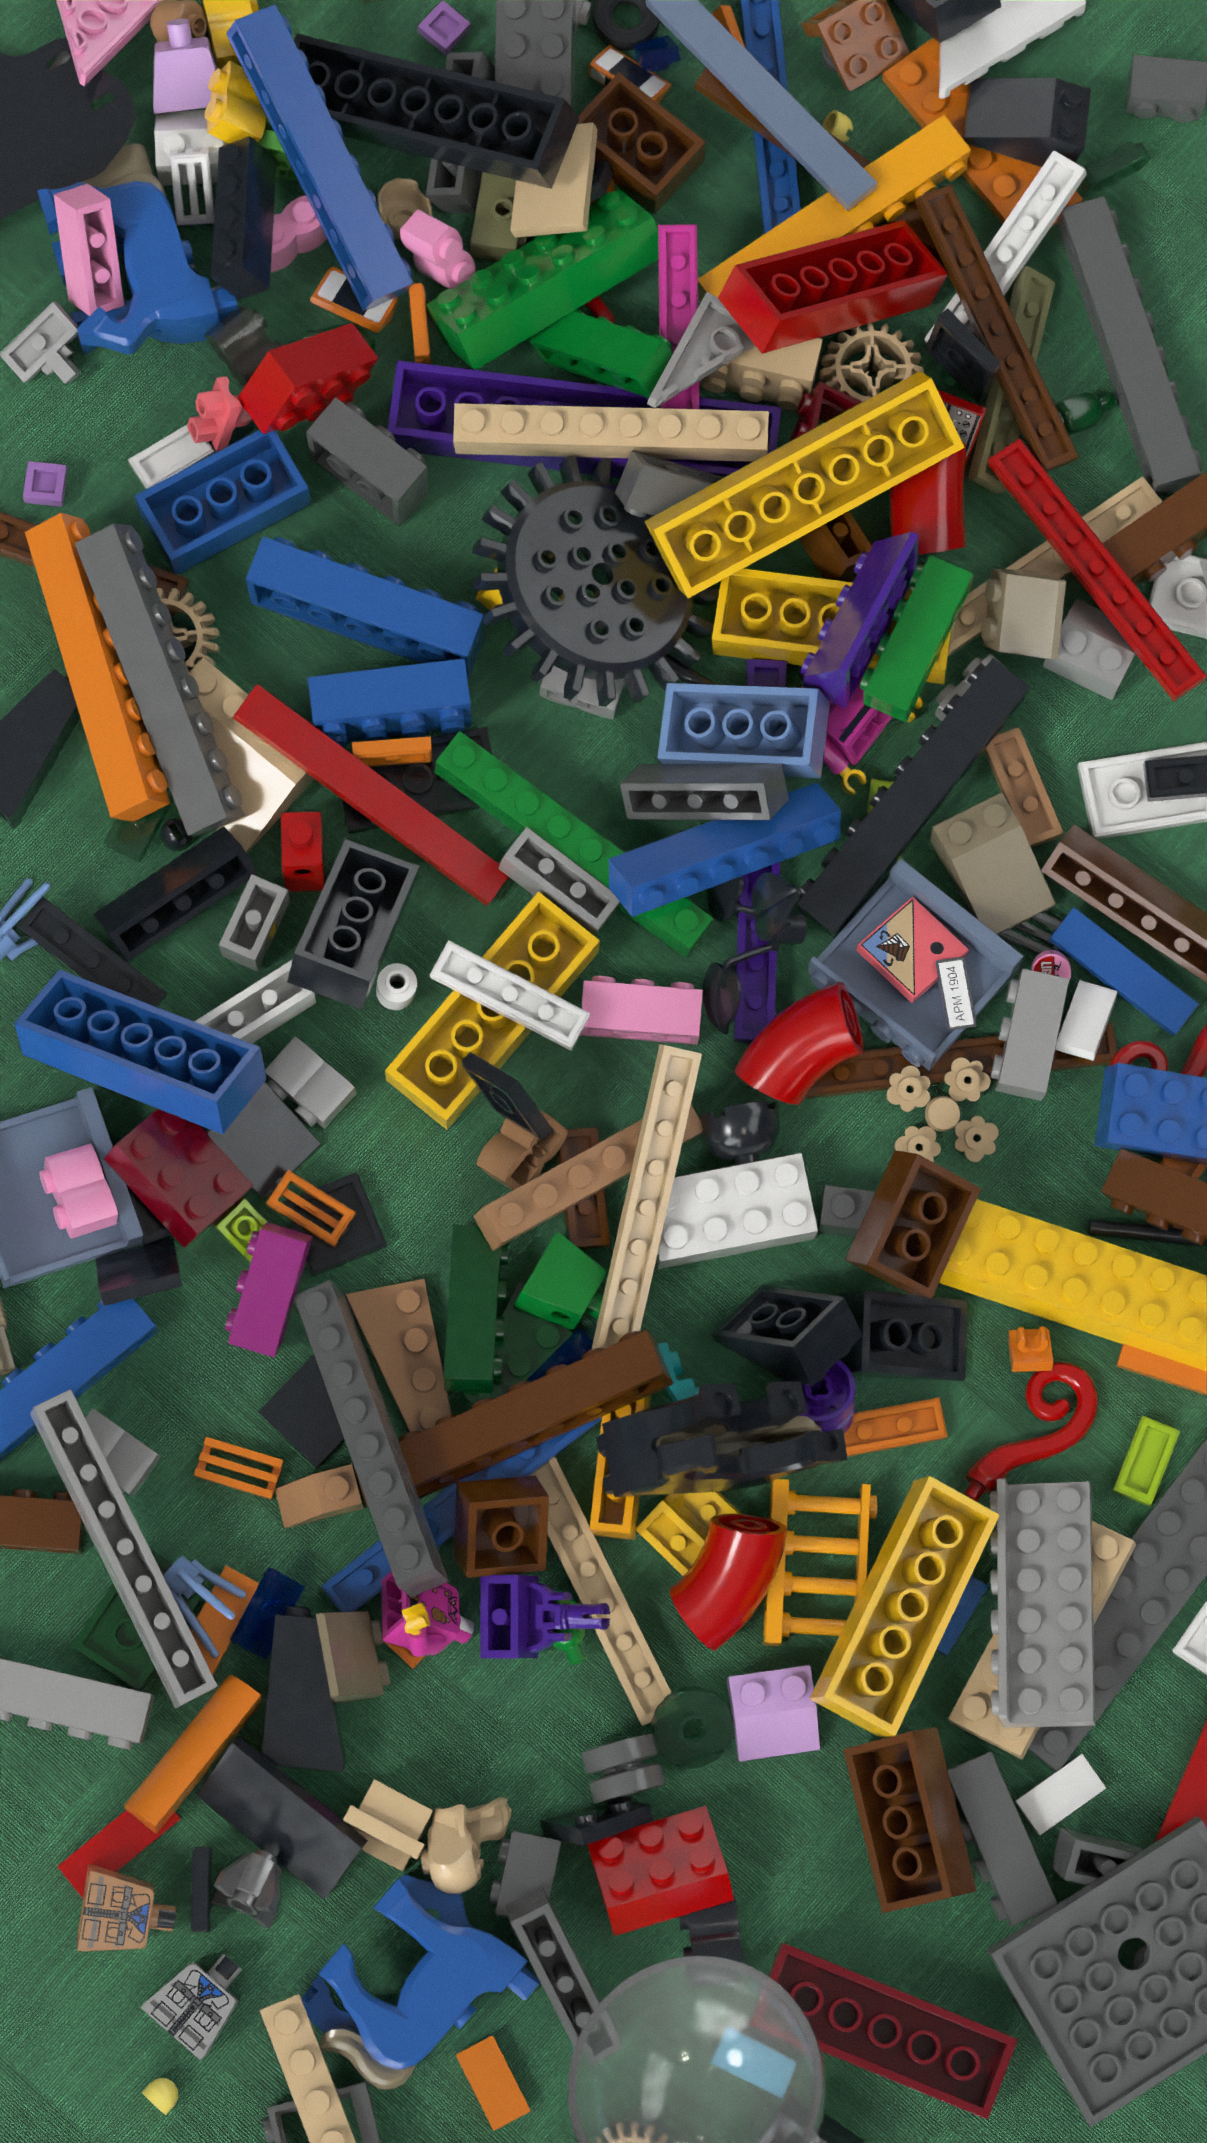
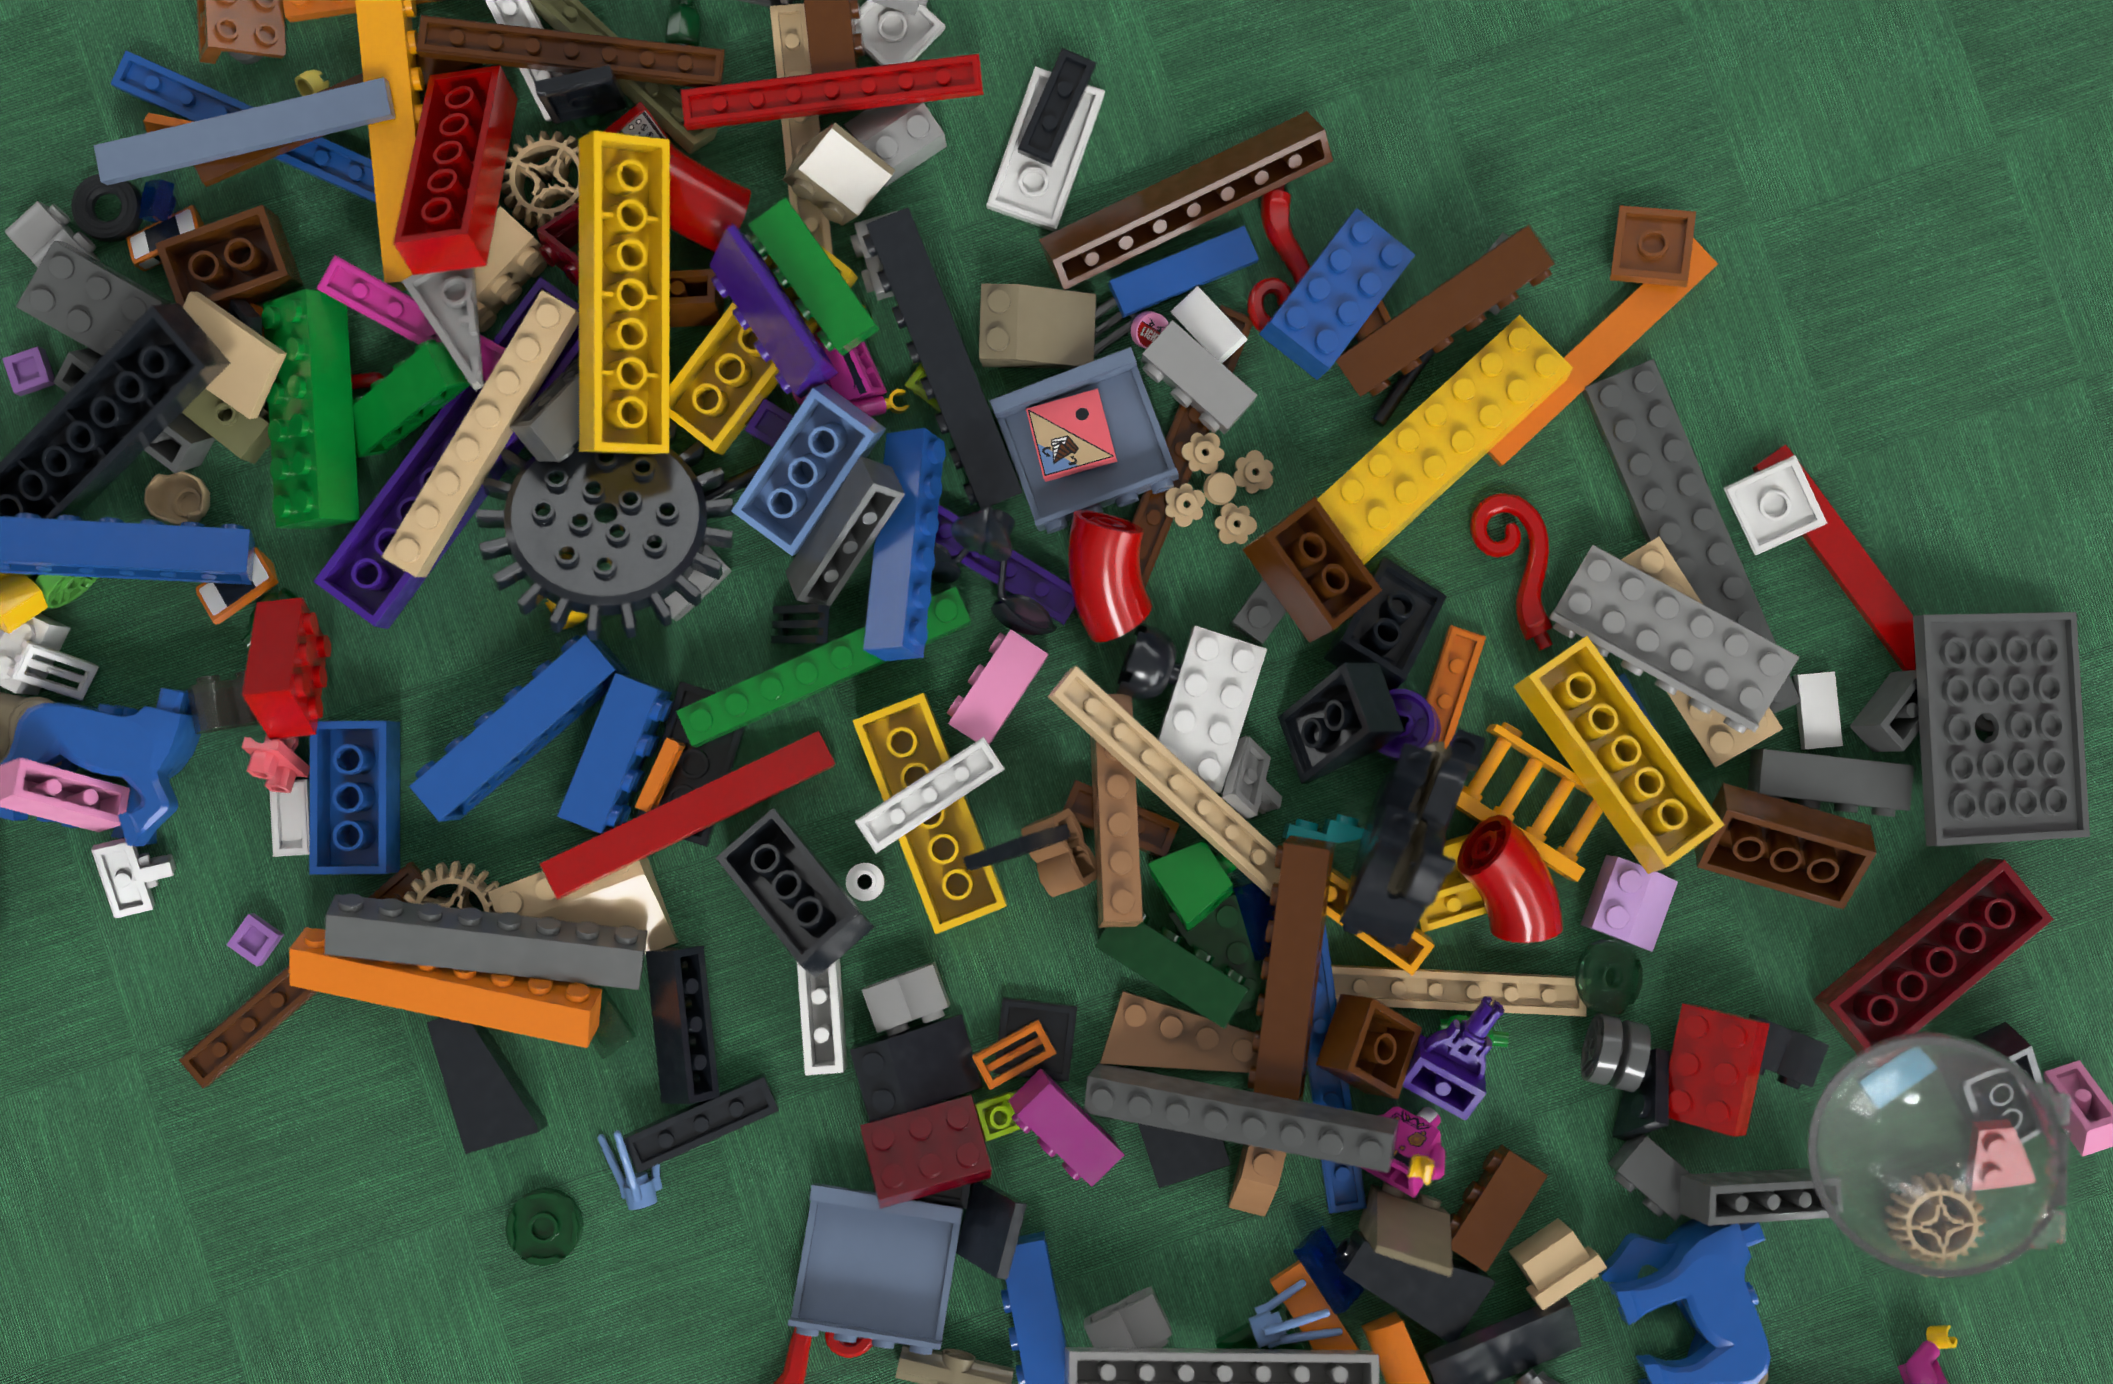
camera: 60 degrees left, 10 degrees up
blue brick [14,970,266,1134] -> none
bright pink brick [39,1143,118,1239] -> none
black hinge [161,818,193,852] -> none
orange tile [194,1437,284,1500] -> none
black brick [211,136,277,300] -> none
light grey brick [219,874,291,971] -> none
bright pink brick [271,195,327,273] -> none
red torso [281,812,325,892] -> none
dark grey brick [306,397,429,527] -> none
bright pink brick [400,209,475,289] -> none
orange tile [409,283,431,365] -> none
tan head [421,1797,511,1894] -> none
orange tile [456,2035,531,2131] -> none
light grey brick [498,827,620,936] -> none
white sticker [935,957,977,1030] -> none
medium nougat plate [984,727,1063,848] -> none
orange tile [1008,1327,1053,1372] -> none
lime tile [1112,1416,1180,1507] -> none
none -> black tile [771,604,829,644]
none -> light grey hinge [1222,736,1282,819]
none -> reddish brown brick [1450,1144,1548,1272]

